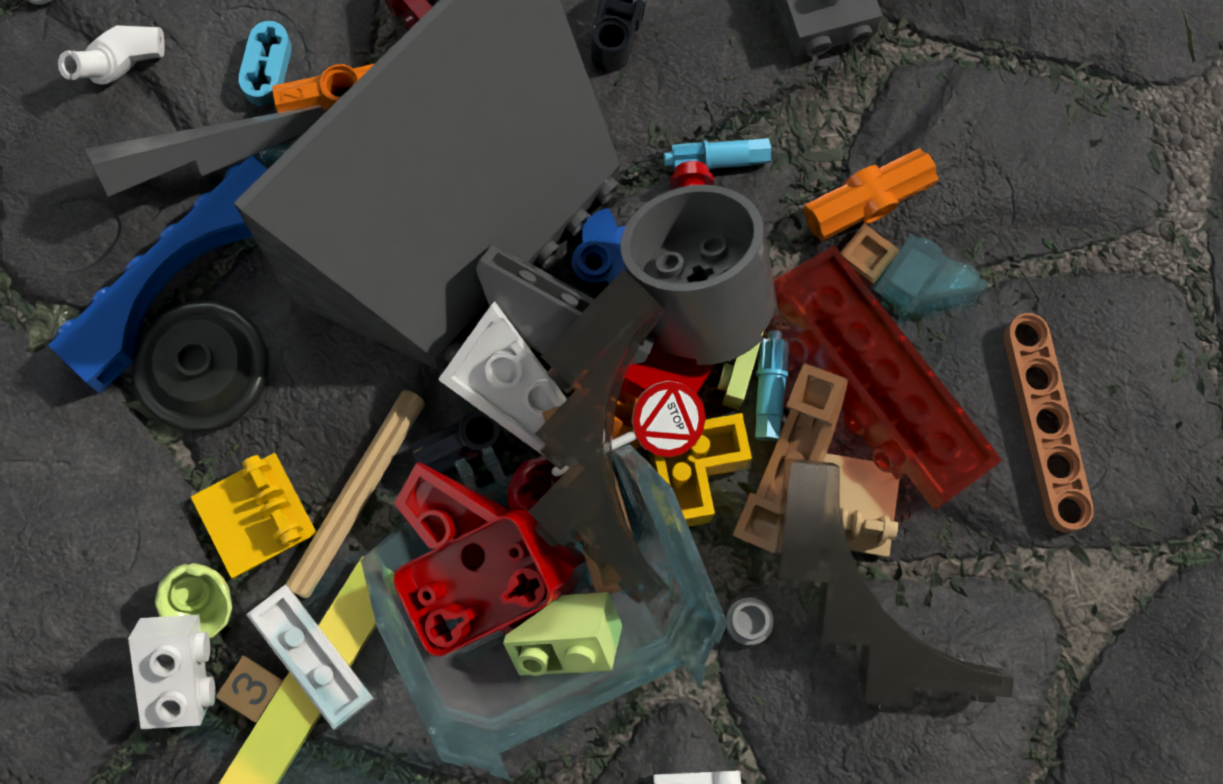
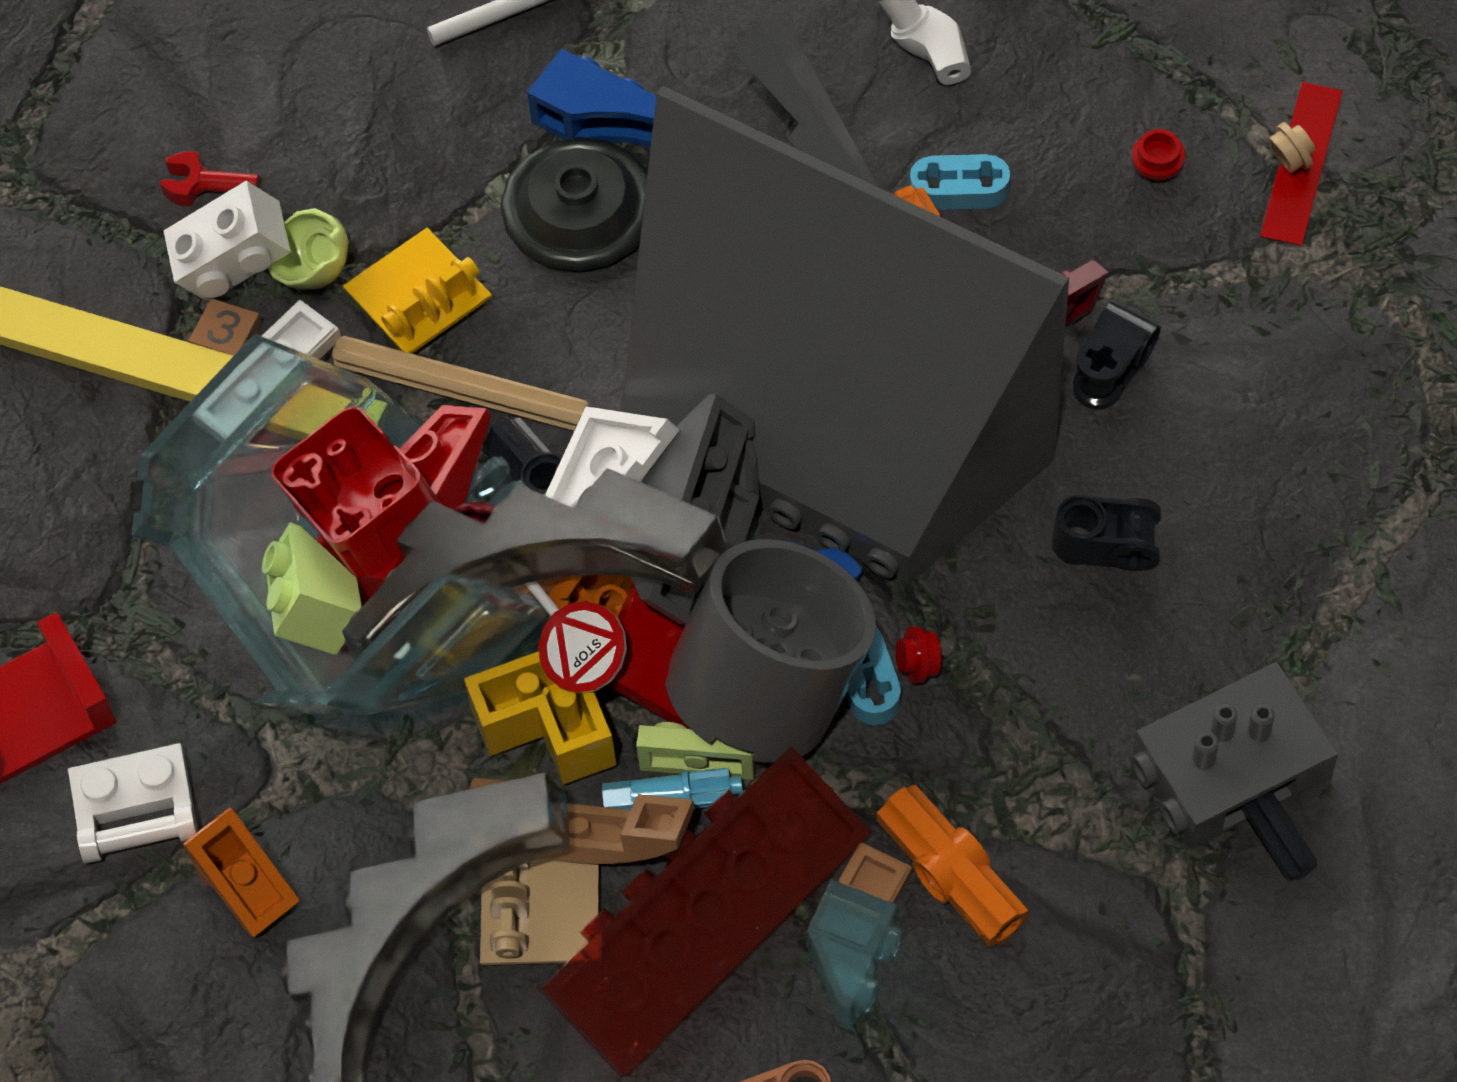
camera: 90 degrees right, 15 degrees down
medium azure piece [663,138,771,171] -> none
light grey plate [726,597,773,645] -> none
none -> red bar [160,151,261,207]
none -> orange slope [183,807,300,937]

